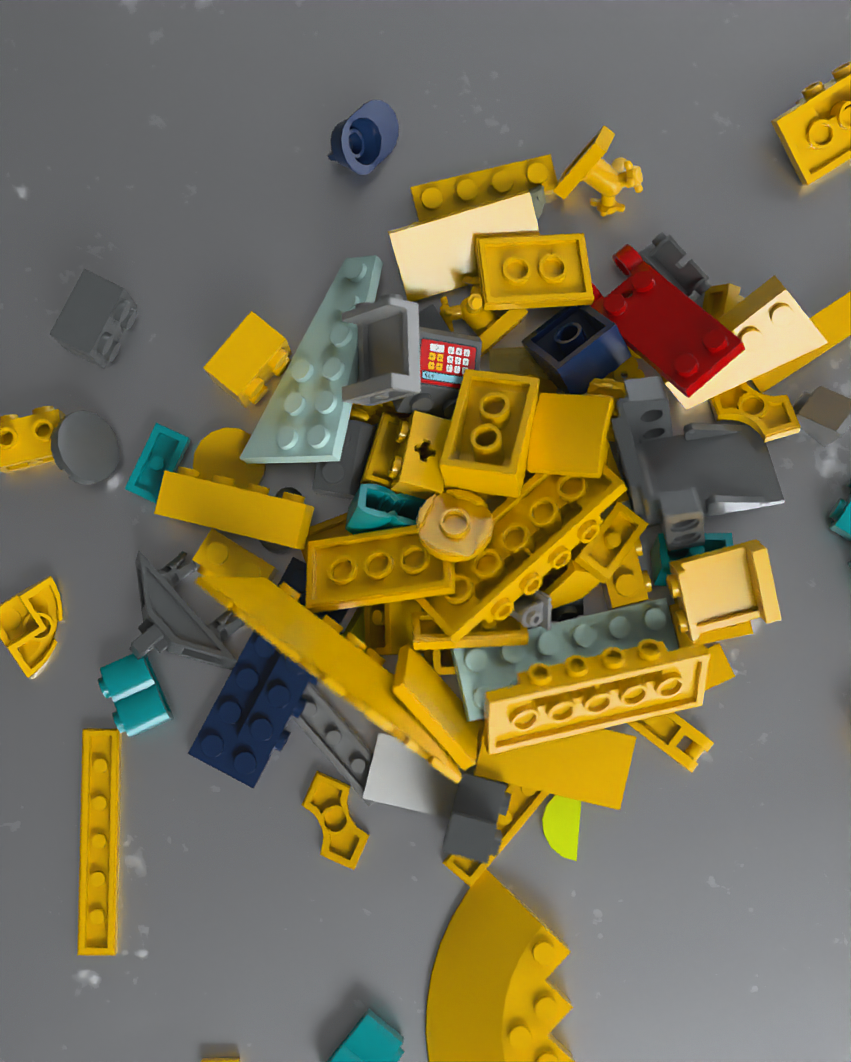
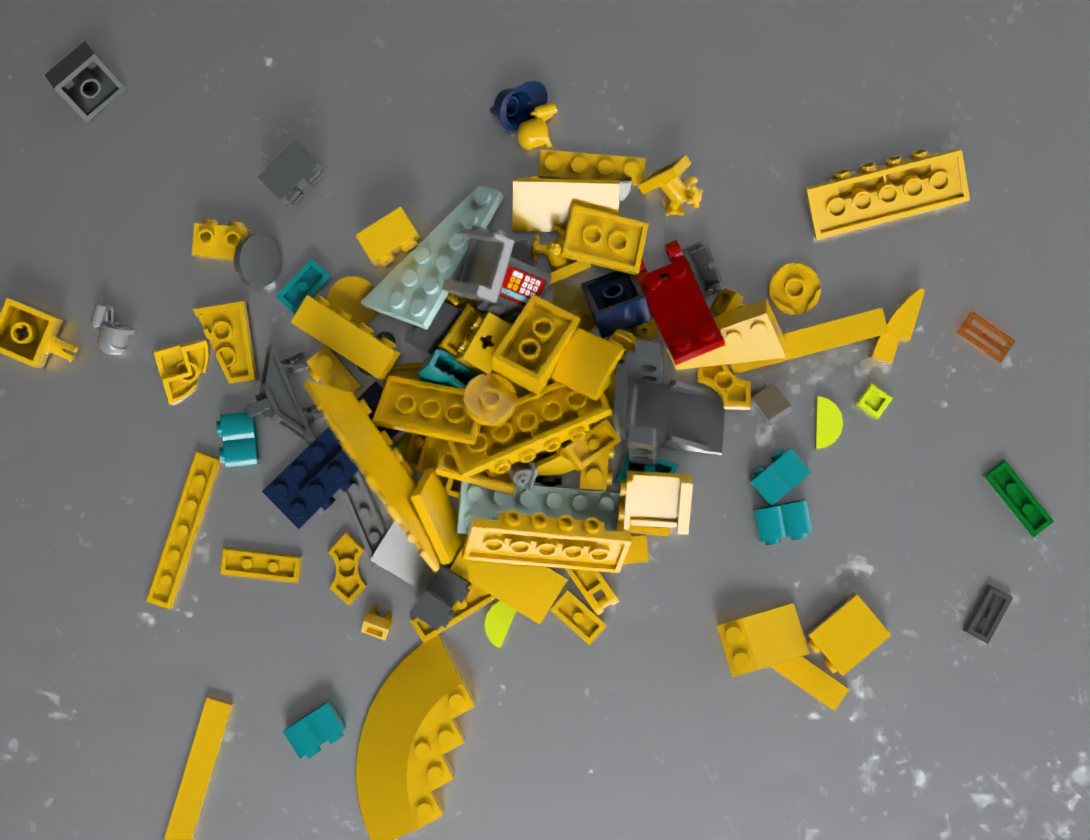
camera: 15 degrees right, 5 degrees up
none -> yellow wing [193,301,258,384]
none -> yellow tile [220,547,302,583]
none -> yellow tile [361,606,392,641]
none -> yellow piece [517,102,557,150]
none -> yellow plate [550,589,607,645]
none -> yellow tile [768,263,821,315]

